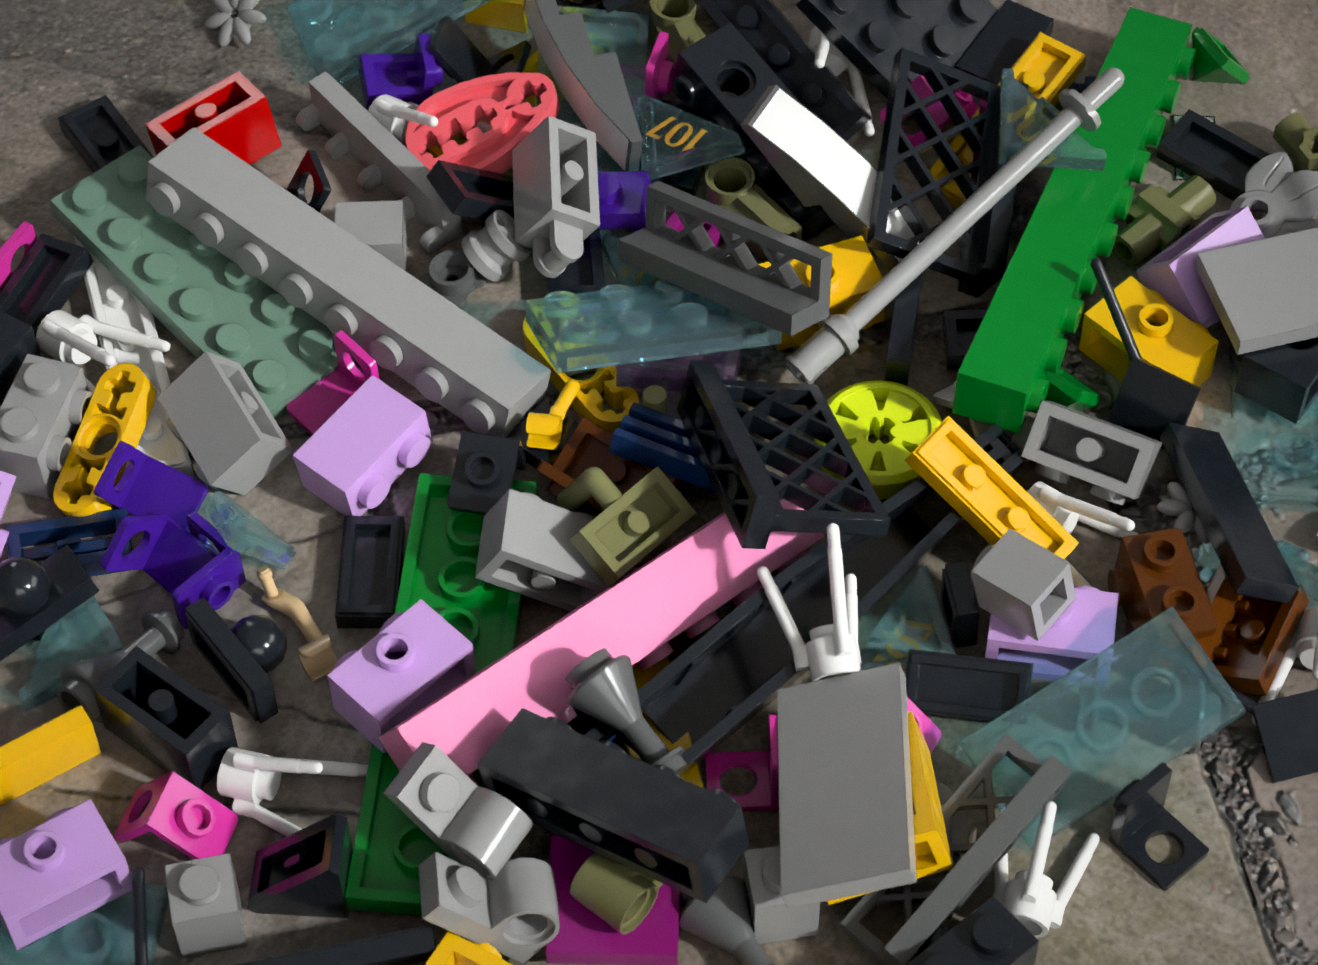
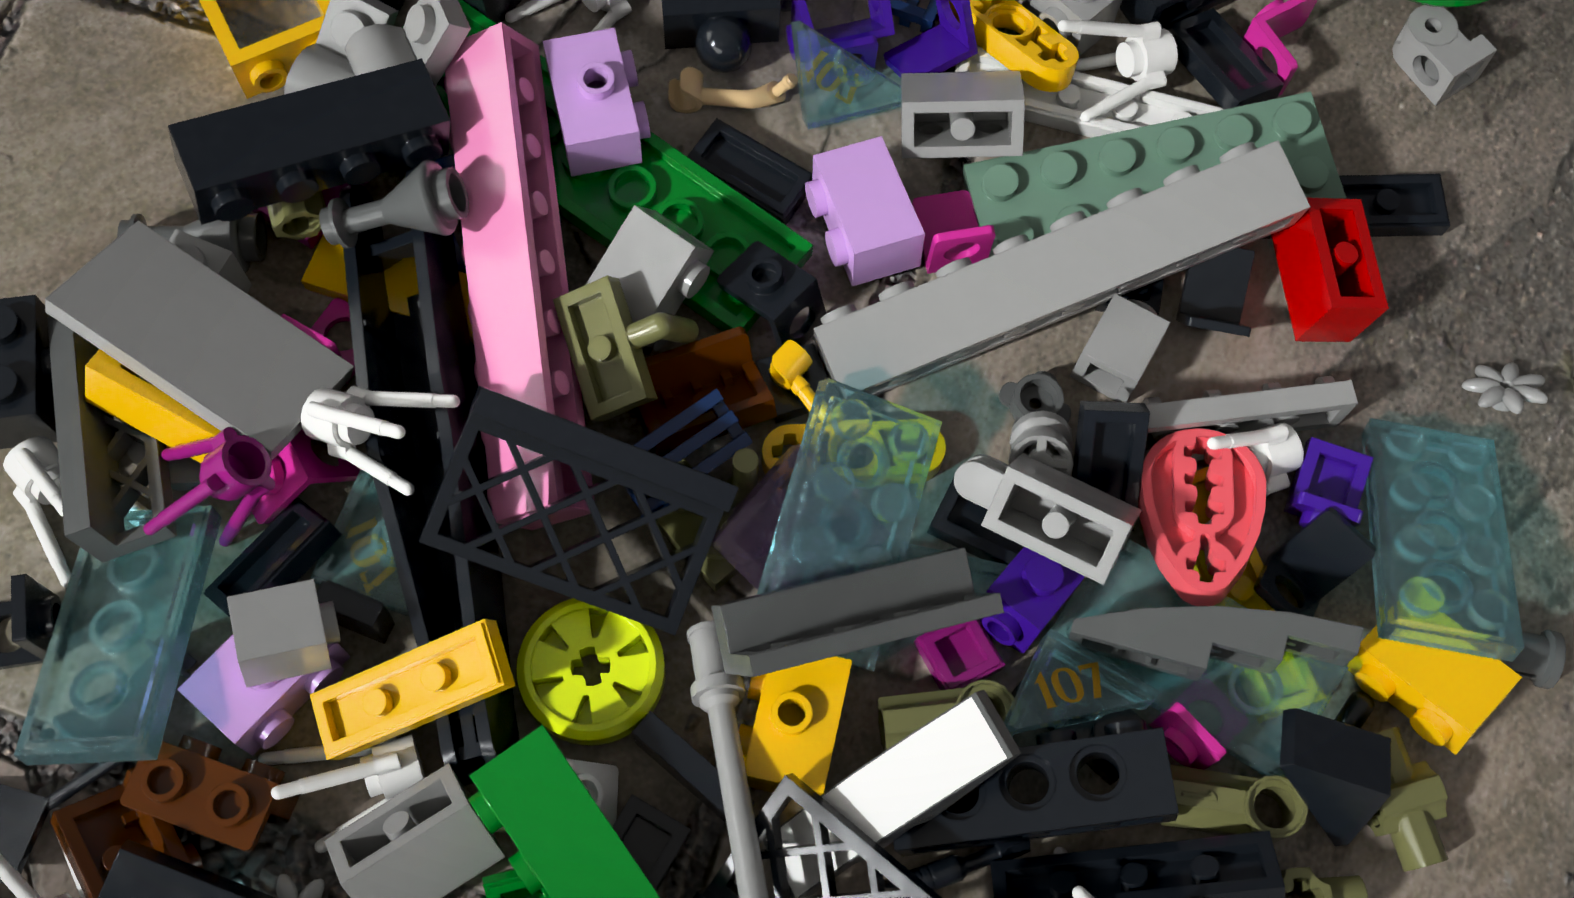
camera: 115 degrees right, 15 degrees up
none -> magenta plant [143,427,275,547]

